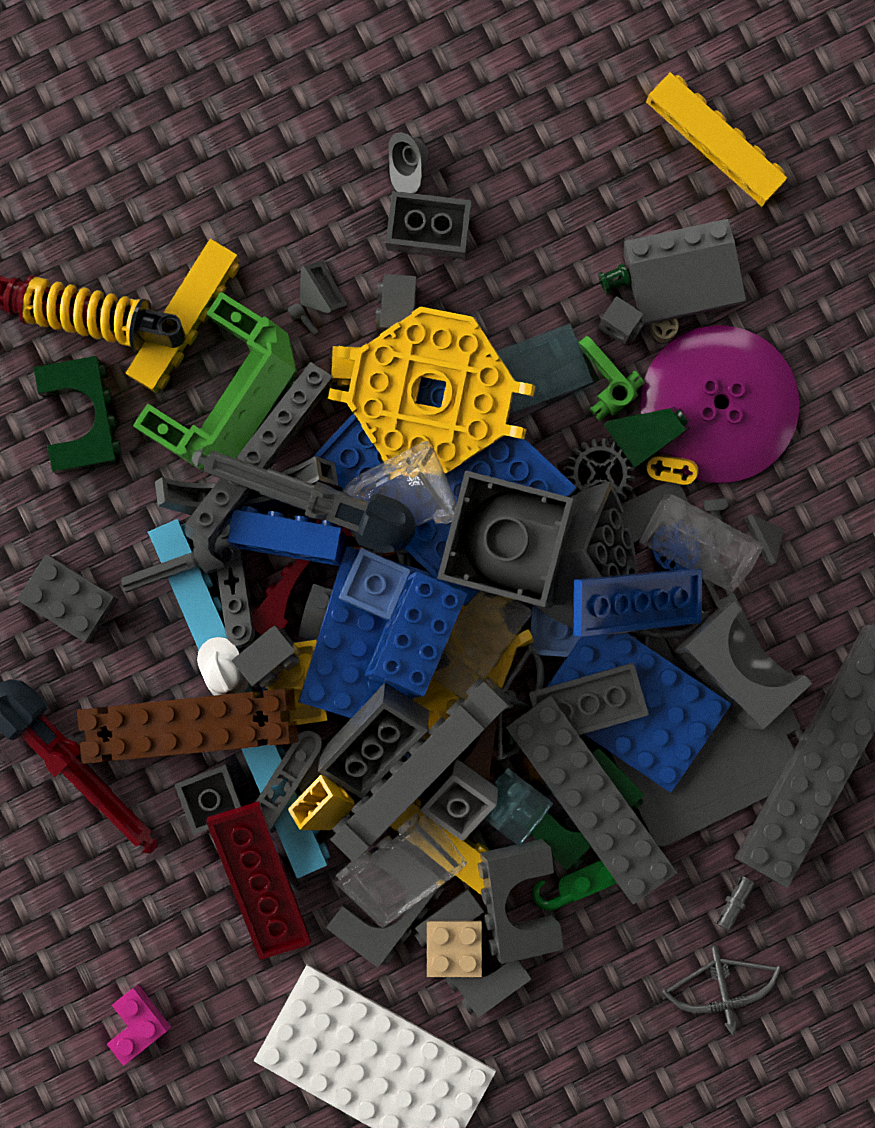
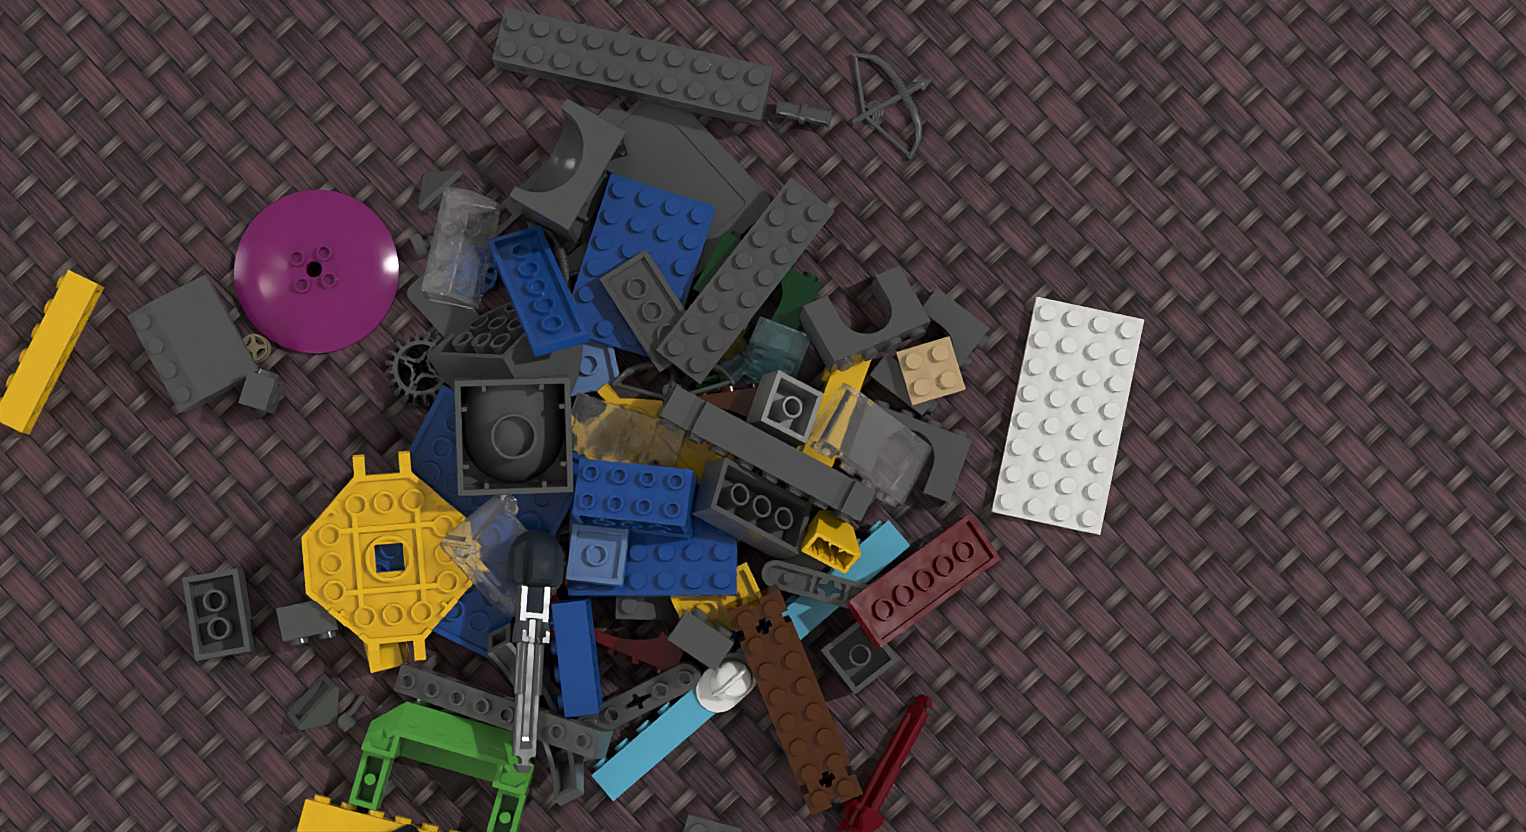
camera: 110 degrees left, 0 degrees up
dark pink brick [107,984,171,1066] -> none
dark grey piece [121,540,226,593] -> none
dark grey piece [389,132,429,194] -> none
clear light blue piece [496,323,593,413] -> none
green plate [532,860,617,911] -> none
bright green piece [578,336,645,422] -> none
dark green bush [598,263,631,295] -> none
dark green slope [603,407,690,468] -> none
yellow beam [647,454,698,485] -> none

